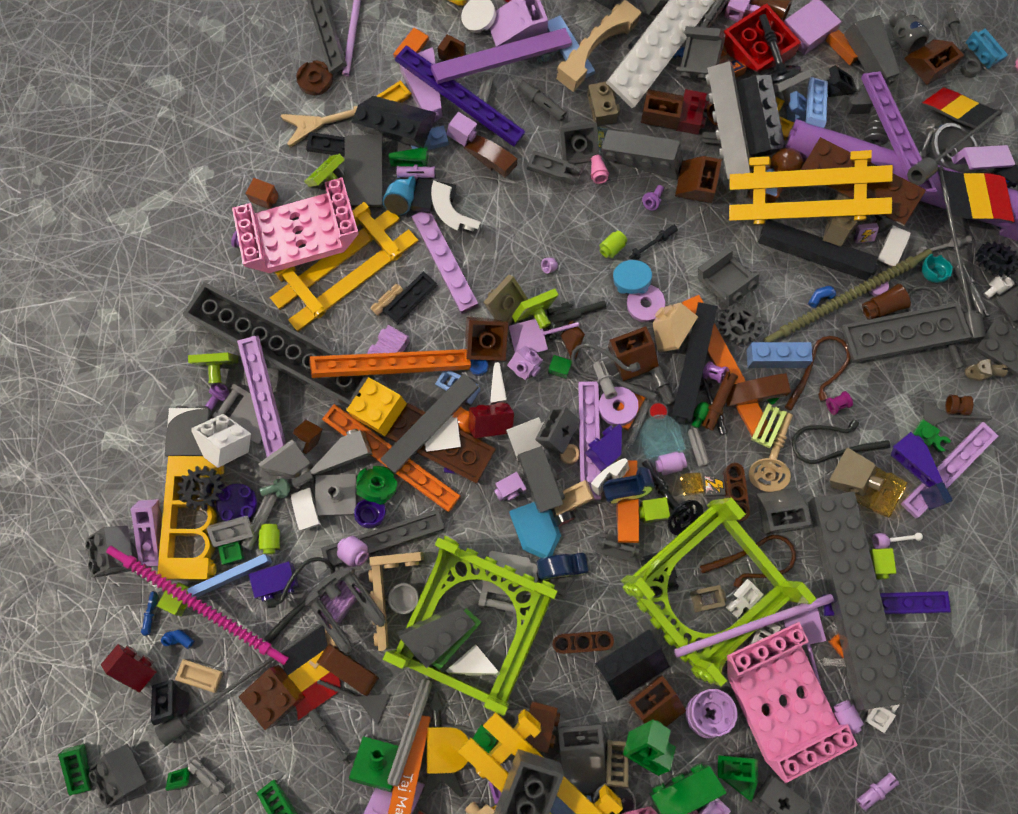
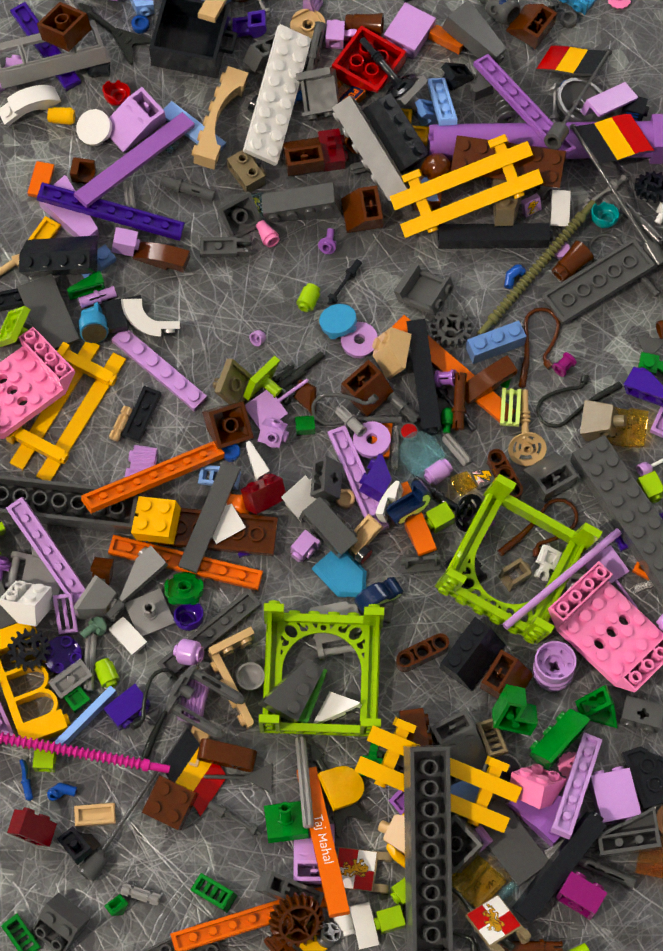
camera: 25 degrees left, 5 degrees down
none -> lavender tile [53,593,78,635]

